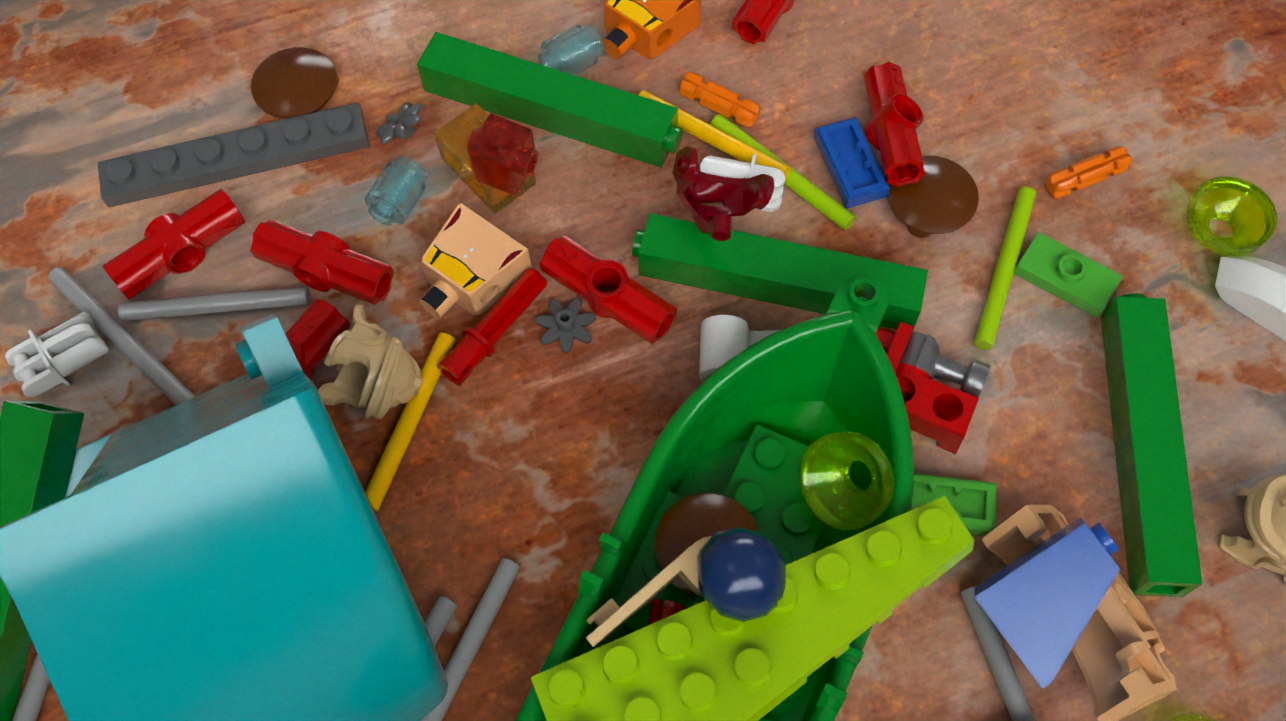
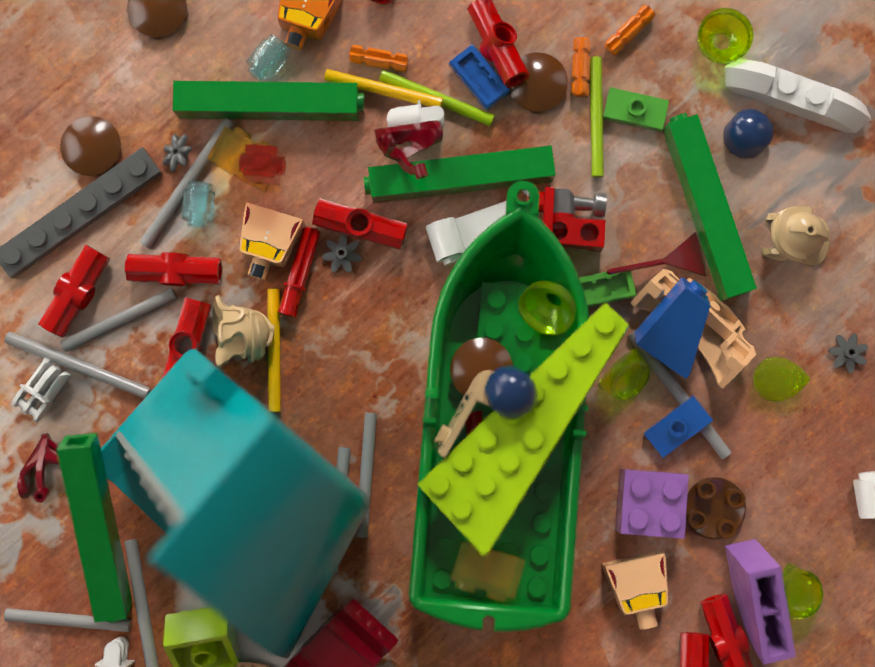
camera: 20 degrees left, 20 degrees up
none -> light grey piece [140,118,235,249]
none -> orange axle [571,37,591,97]
none -> clear neon green piece [597,348,650,400]
none -> dark red piece [607,232,706,276]
none -> dark blue hair [723,108,773,158]

